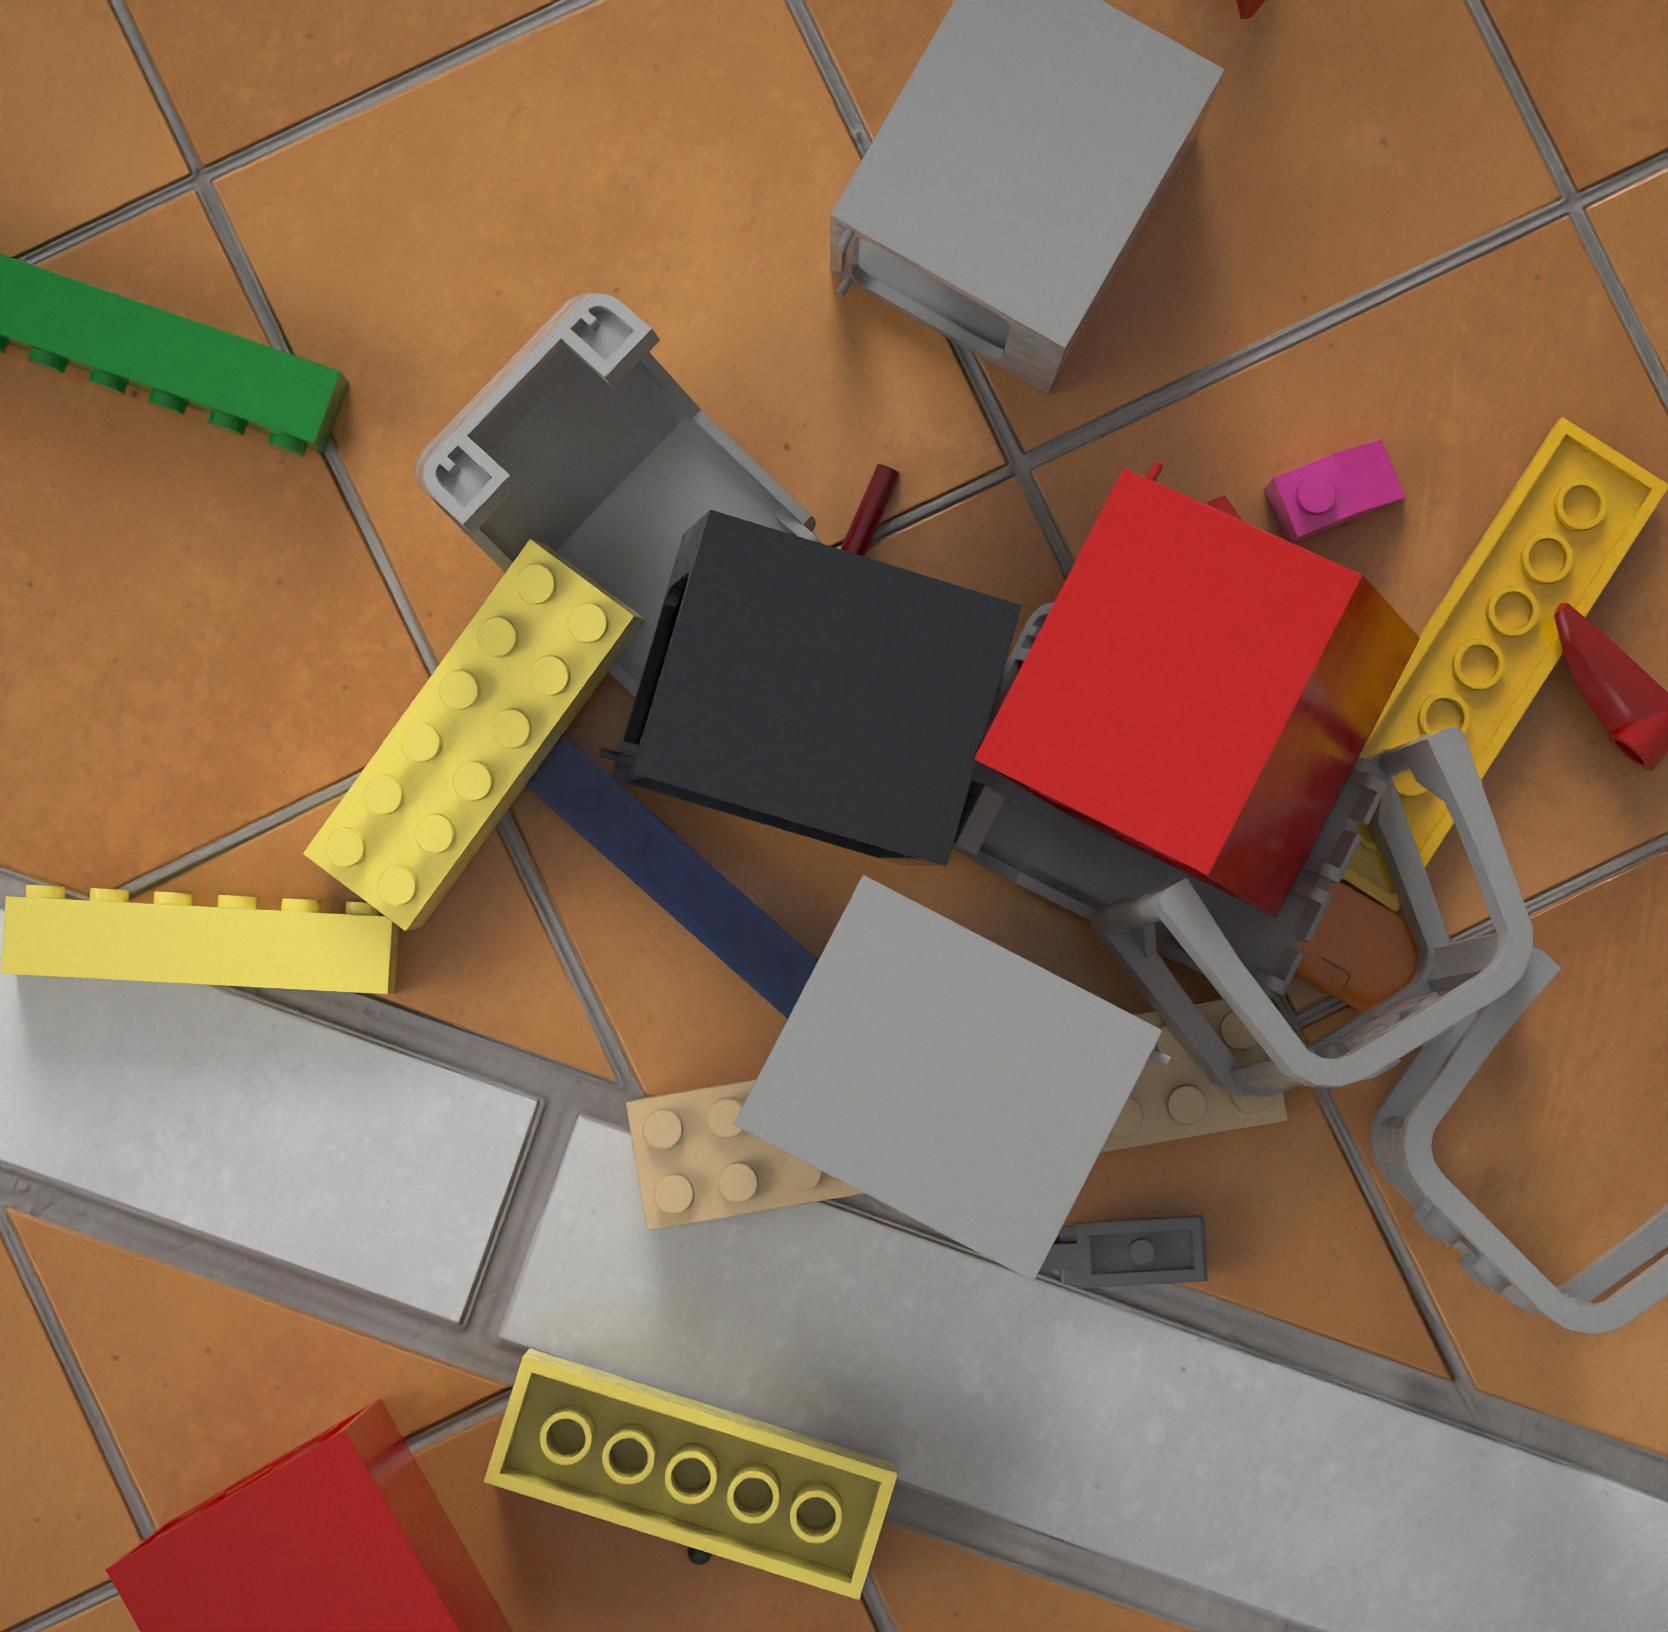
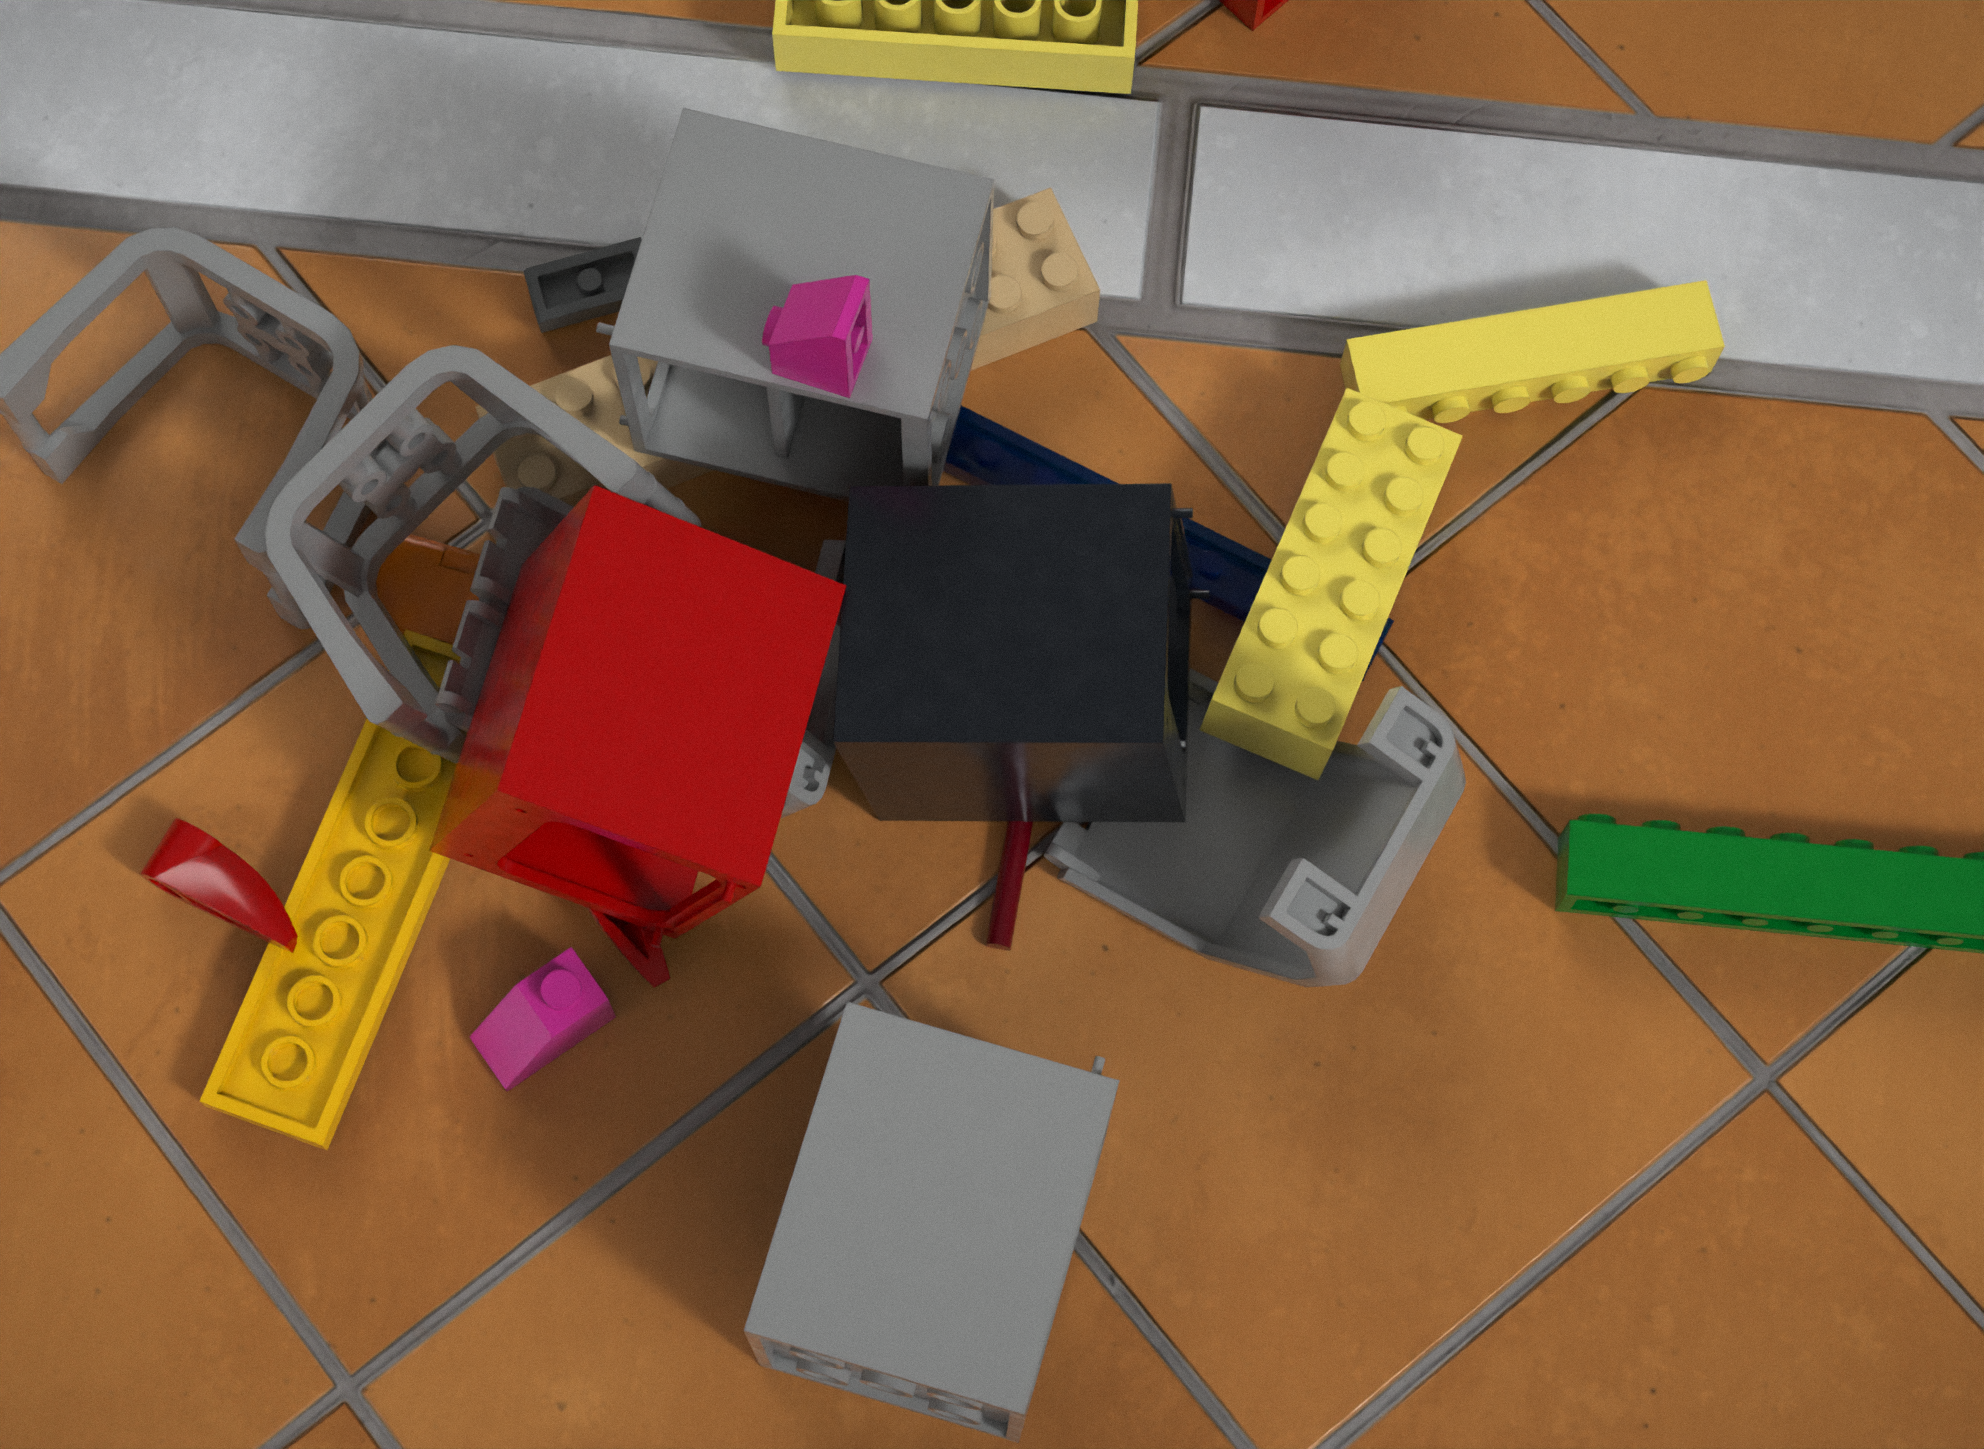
camera: 165 degrees right, 15 degrees down
none -> dark pink slope [762,275,873,399]

